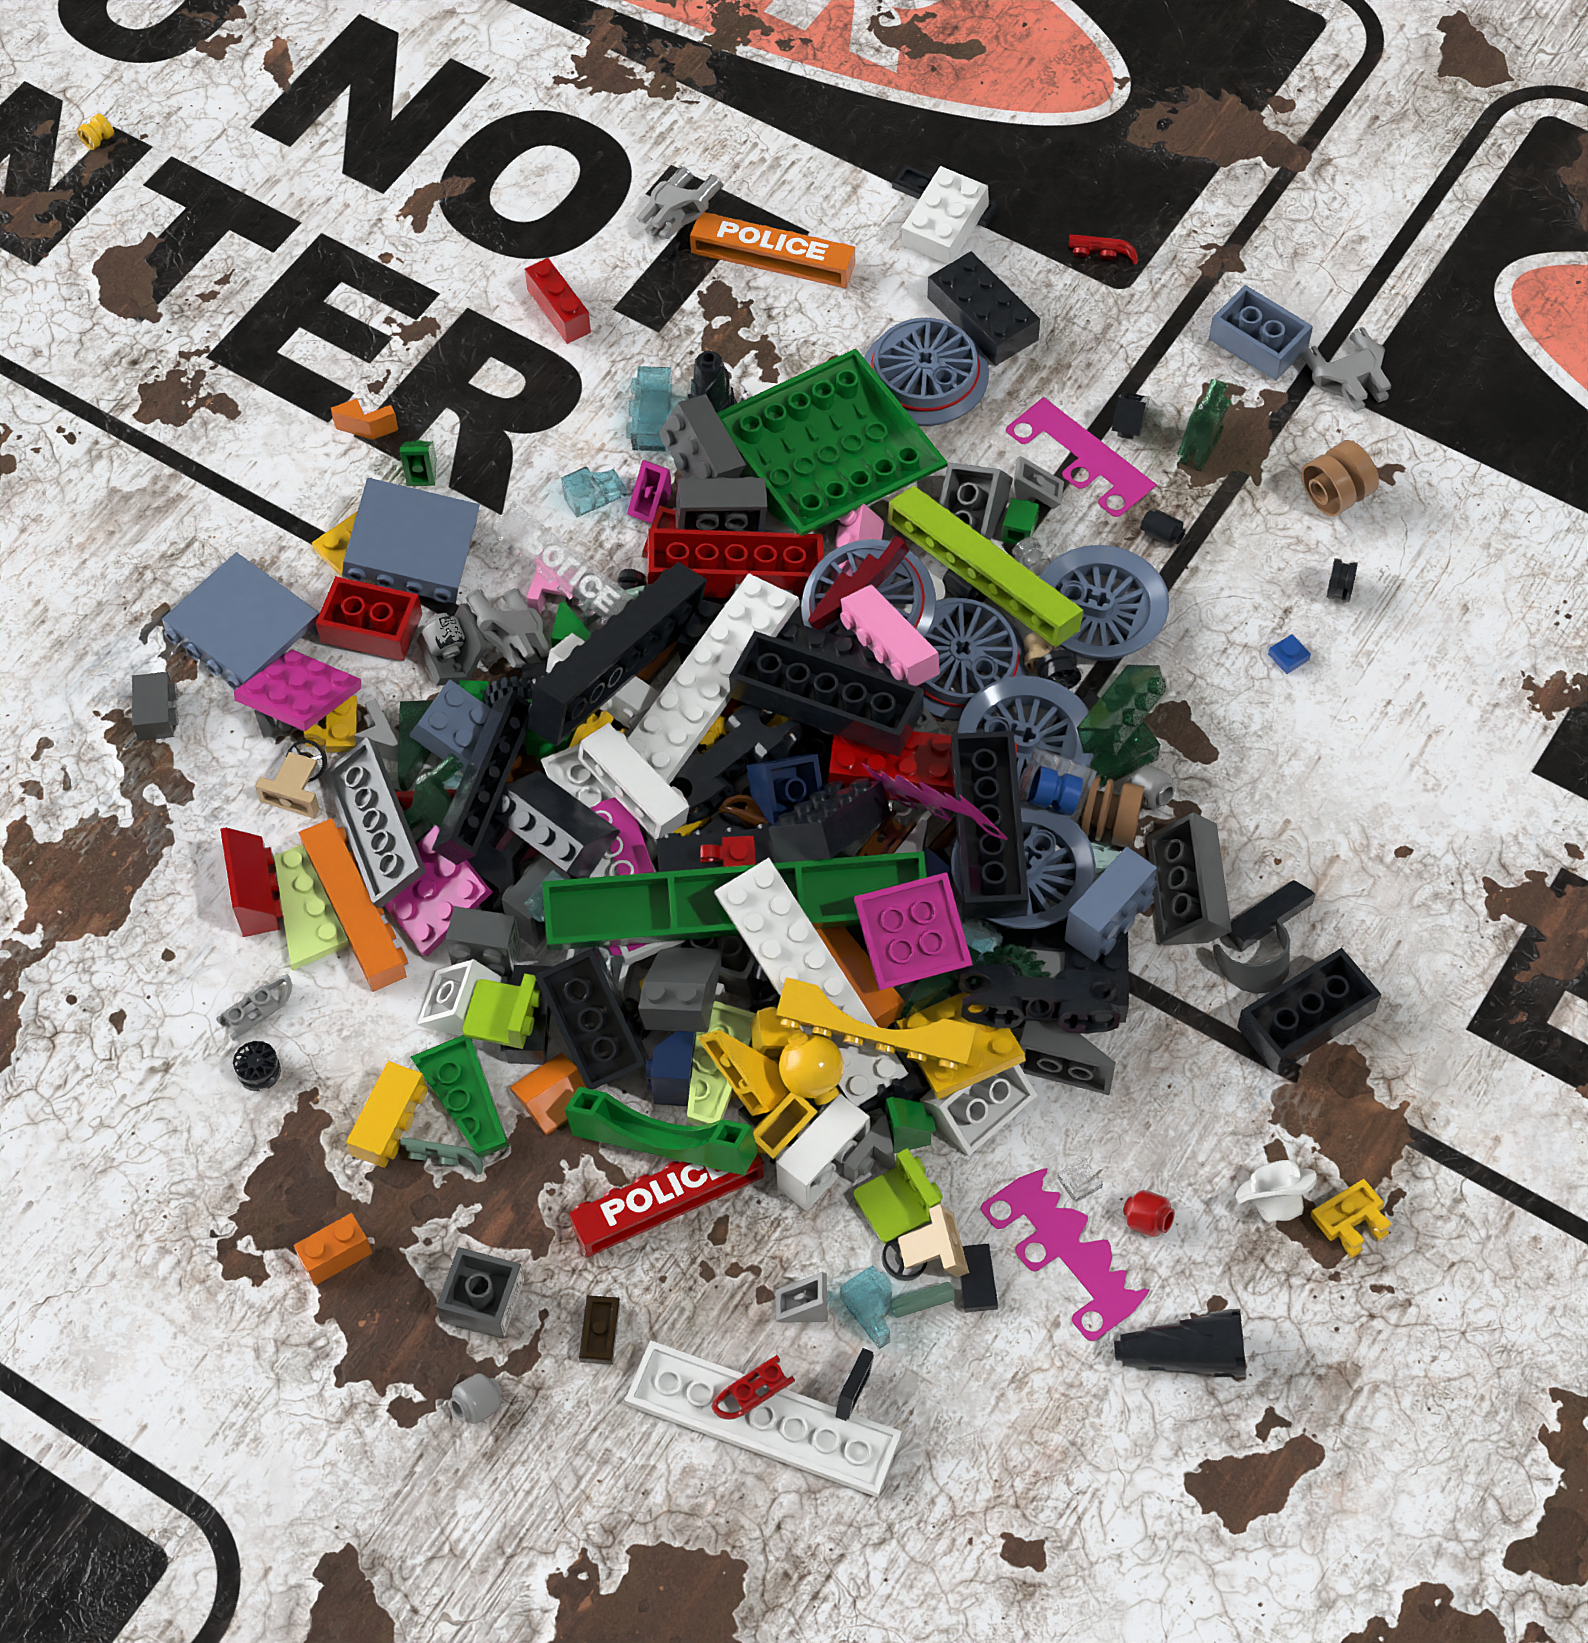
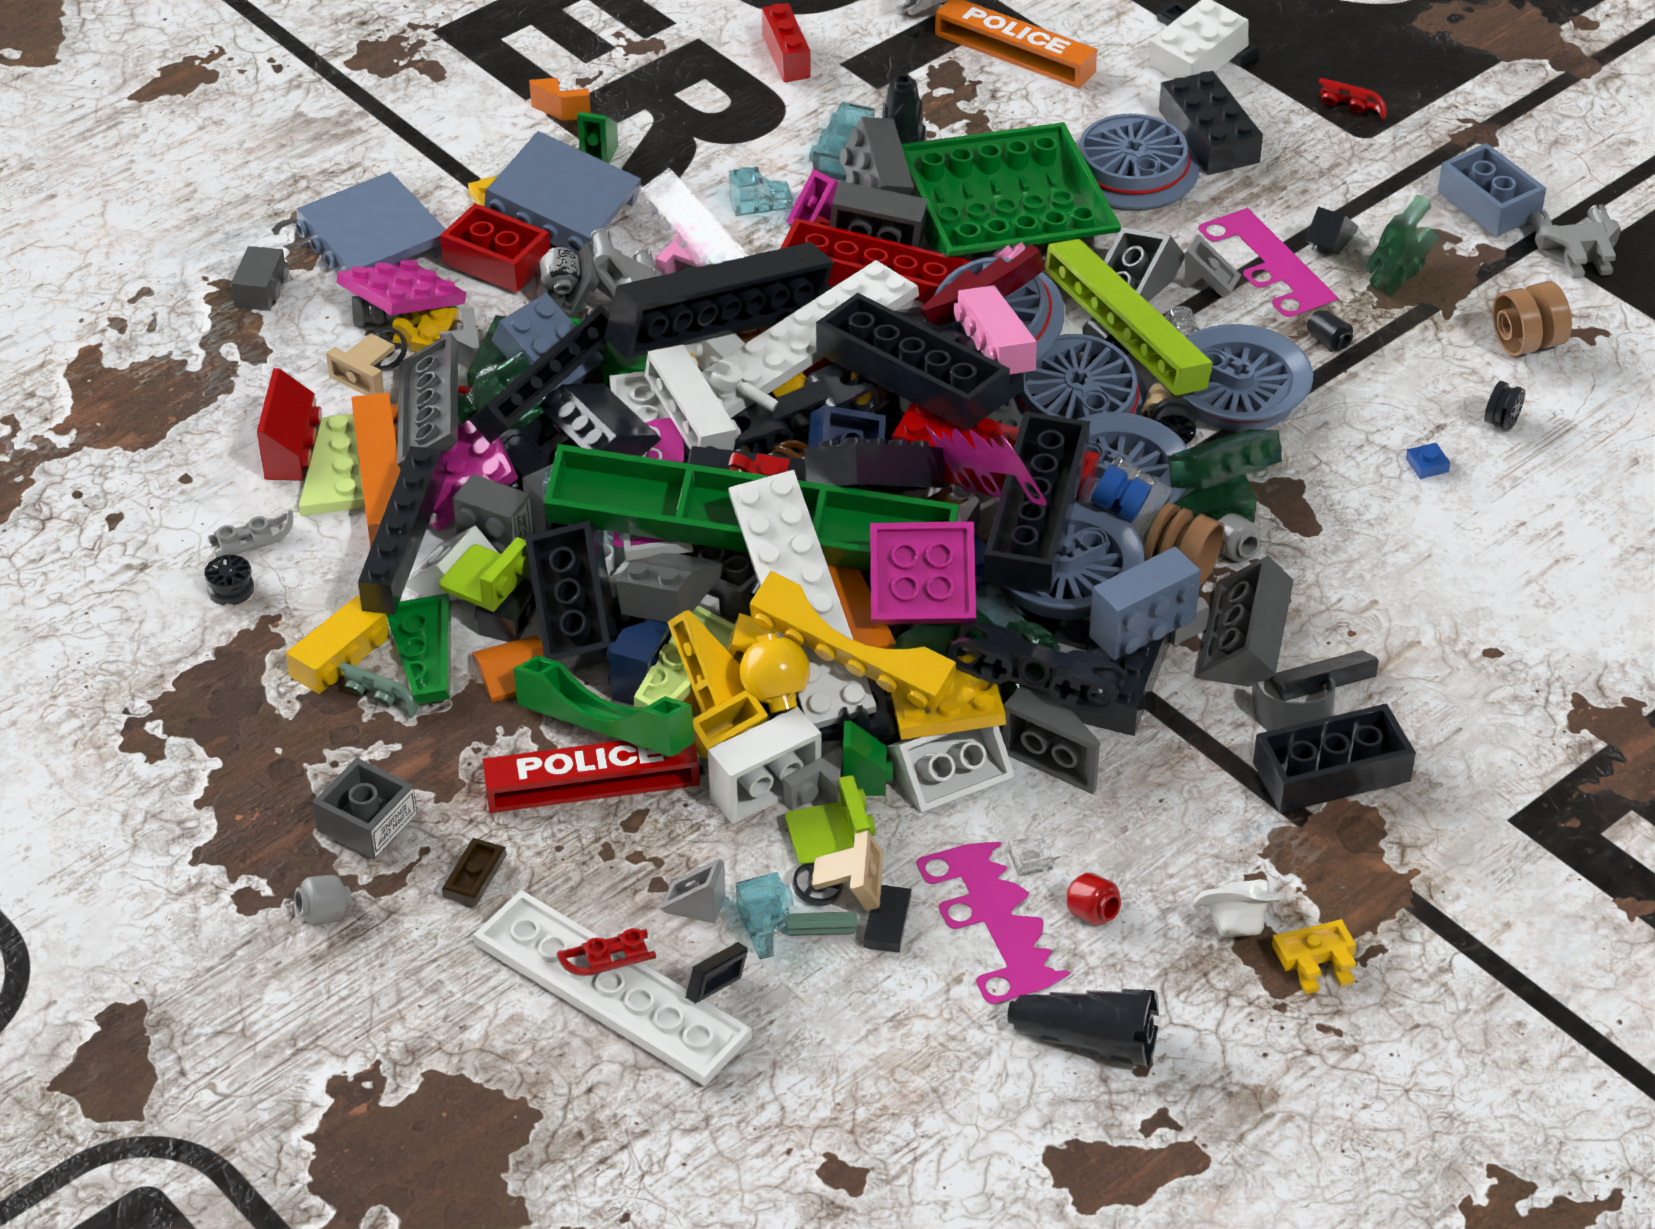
camera: 15 degrees right, 15 degrees down
orange brick [293,1213,372,1286] -> none
green brick [1001,498,1039,548] -> none
none -> black brick [358,446,445,615]
none -> white piece [709,360,779,412]

